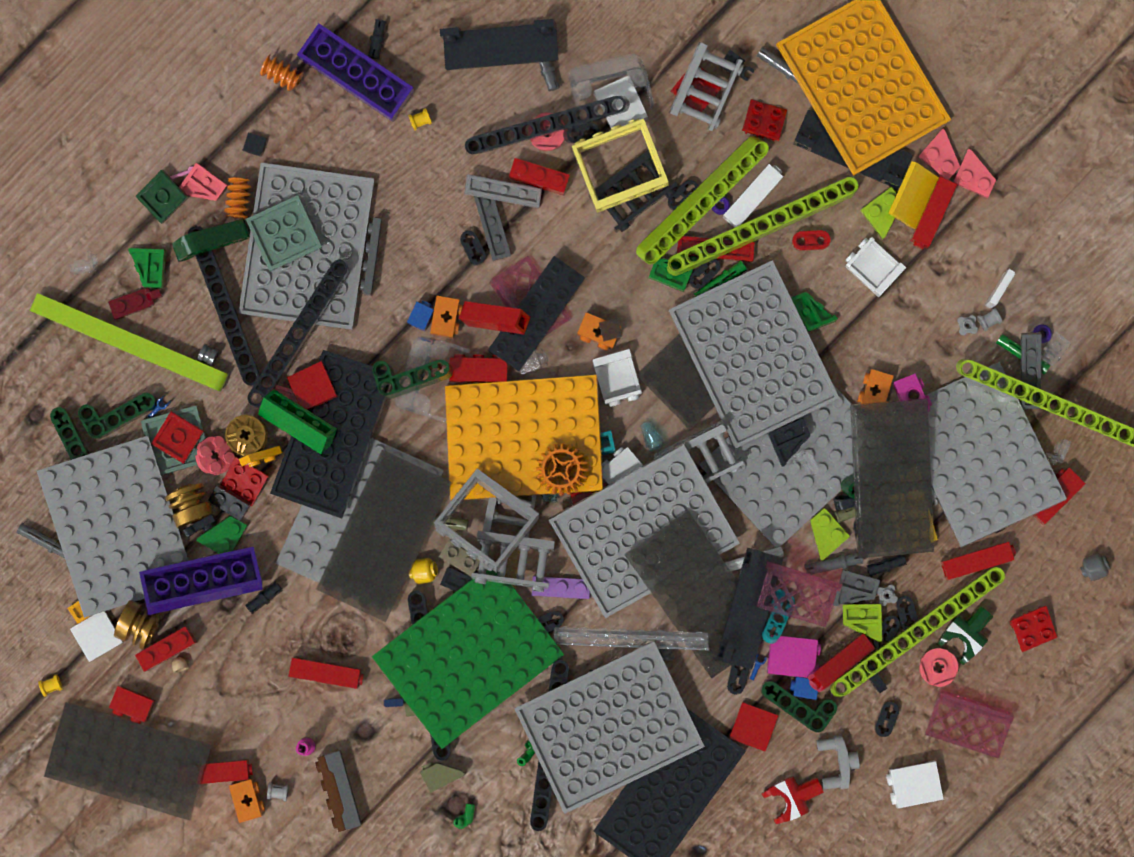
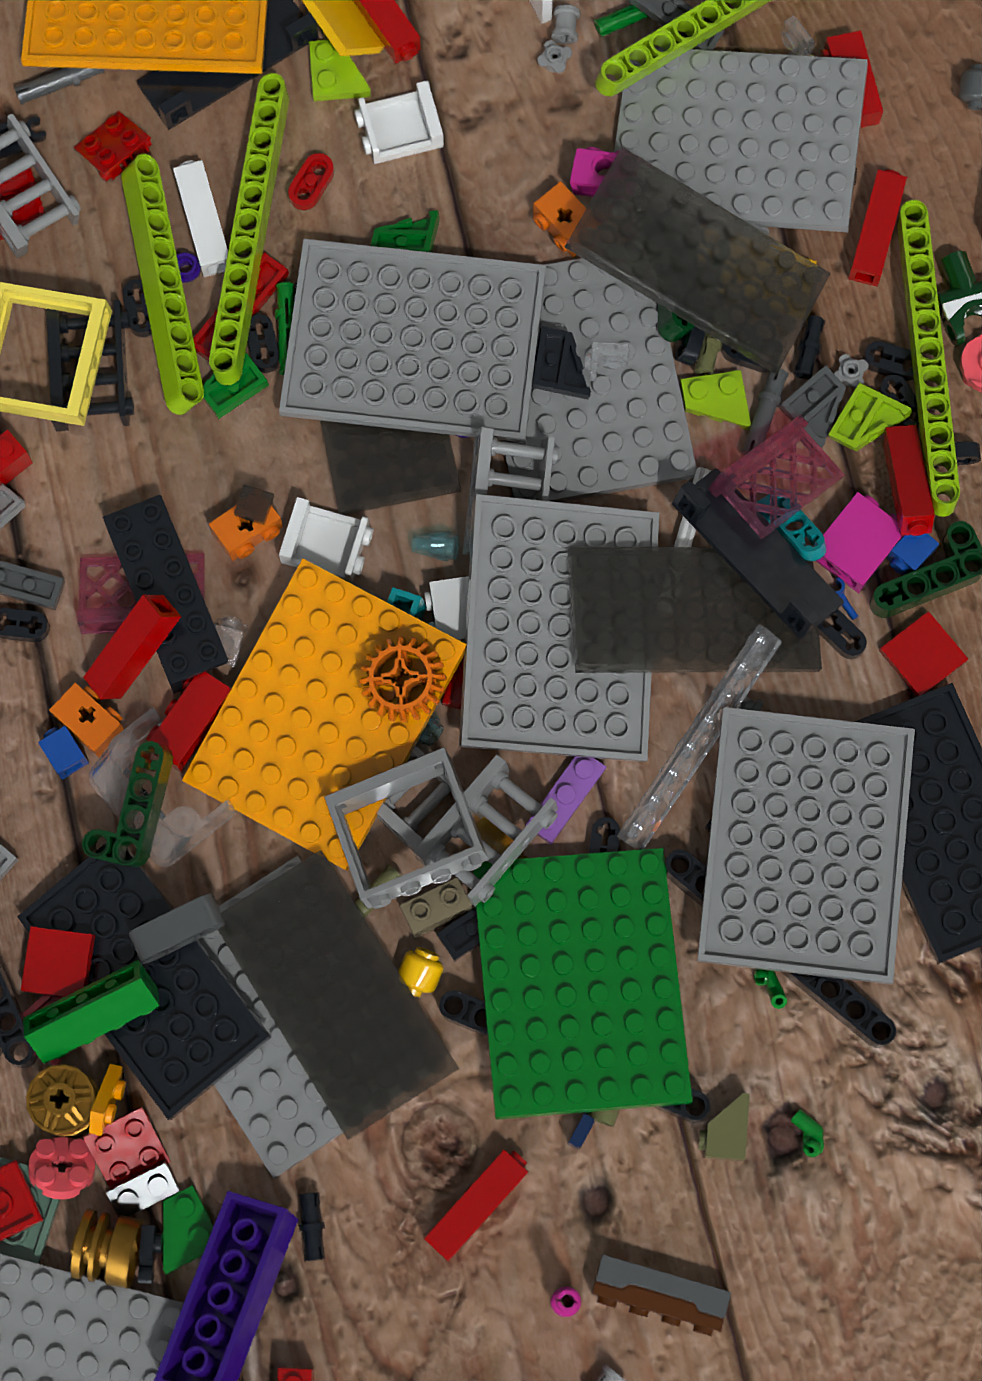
camera: 55 degrees left, 10 degrees down
none -> dark grey beam [128,893,226,964]

